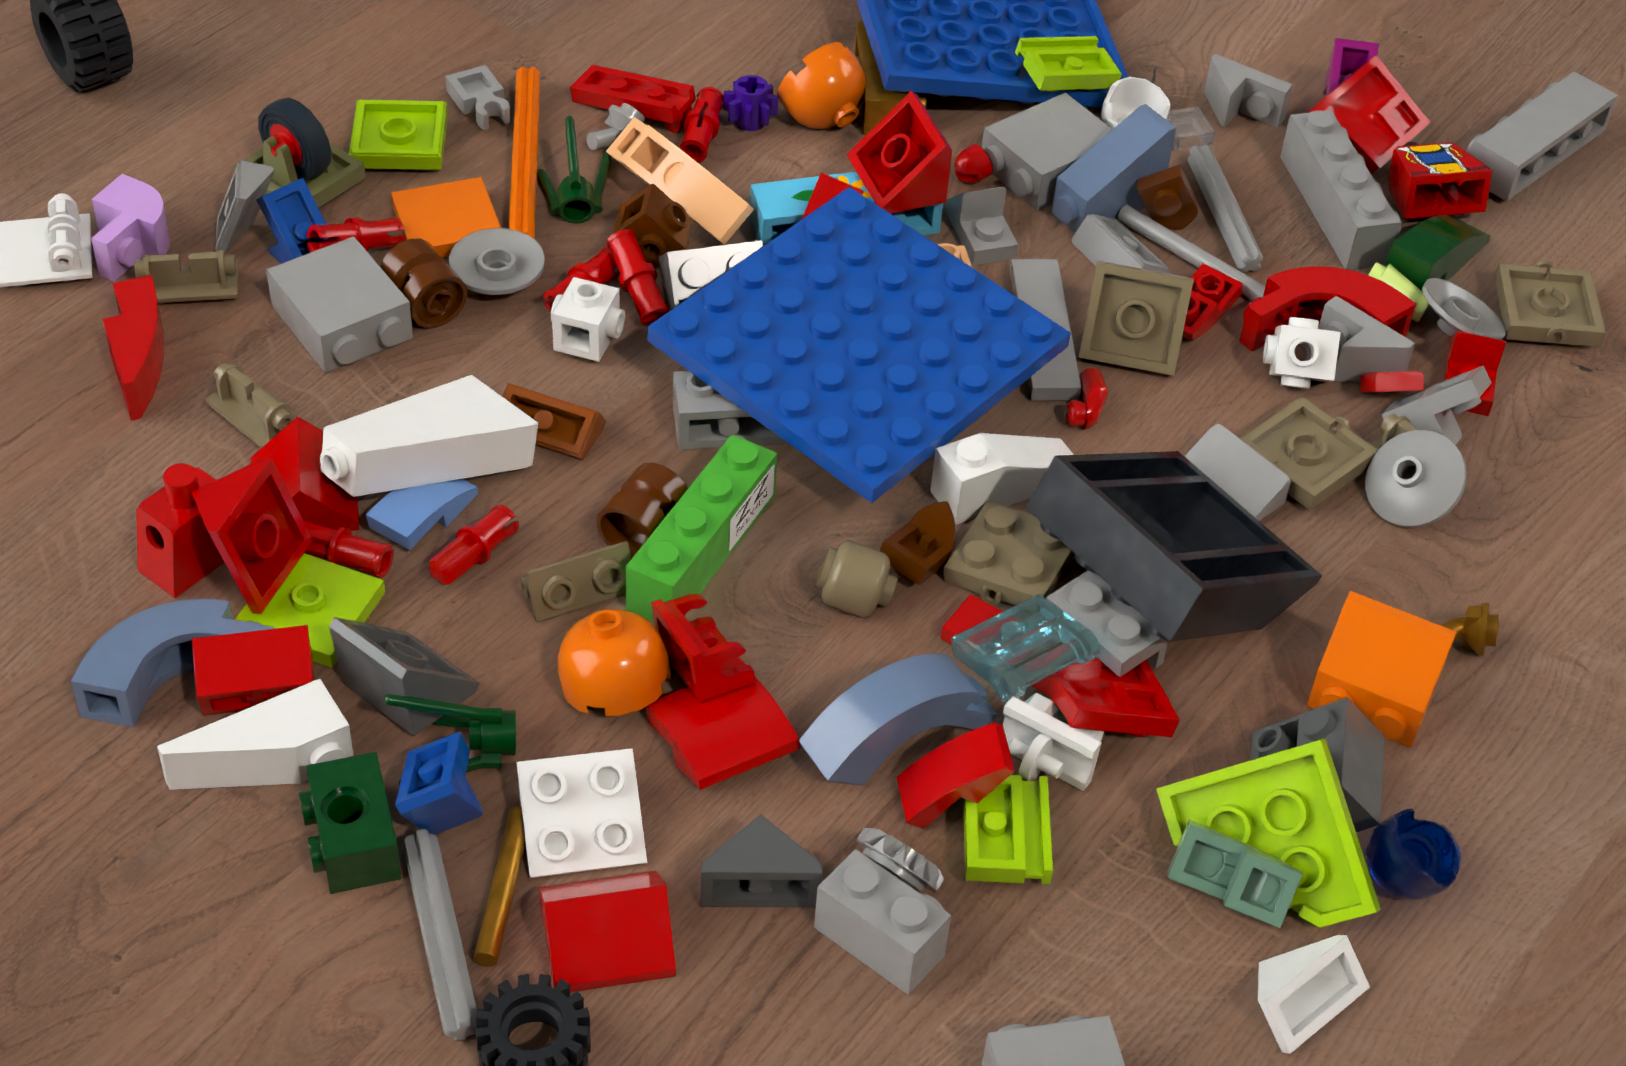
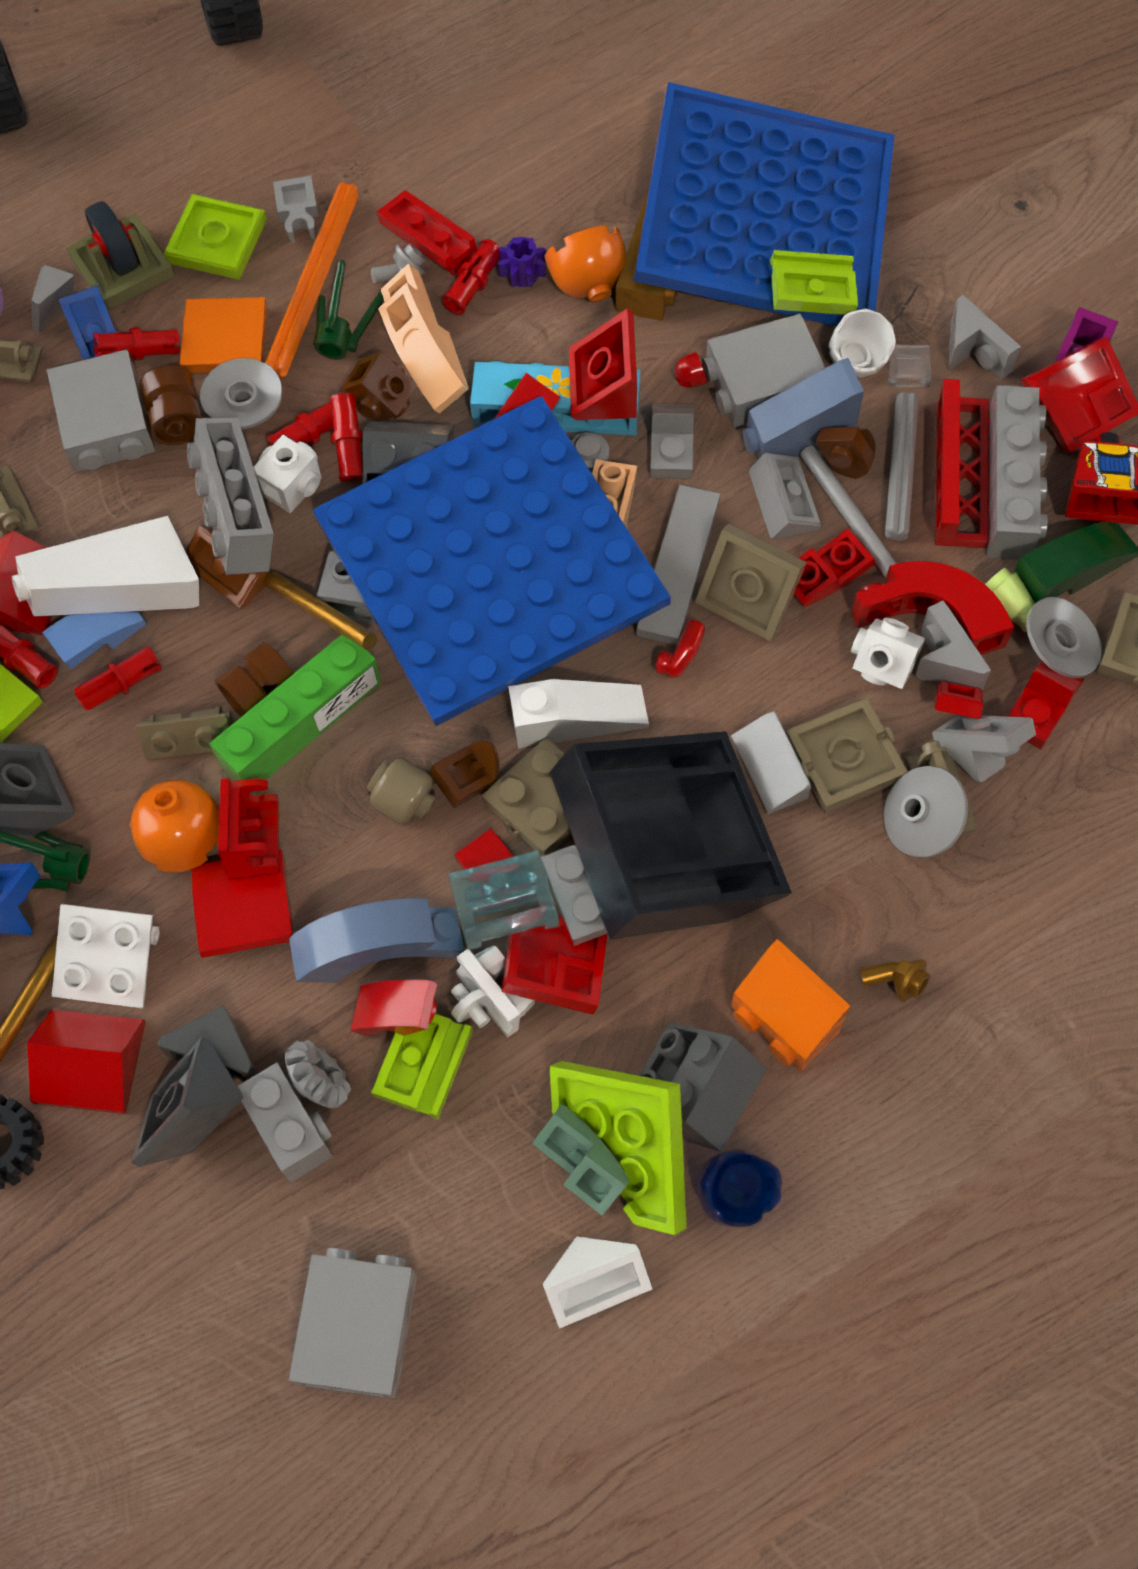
camera: 25 degrees right, 20 degrees up
none -> dark grey slope [131,1037,243,1167]
none -> light grey brick [187,417,274,575]
none -> pearl gold bar [265,572,377,650]
none -> red fence [935,379,989,548]

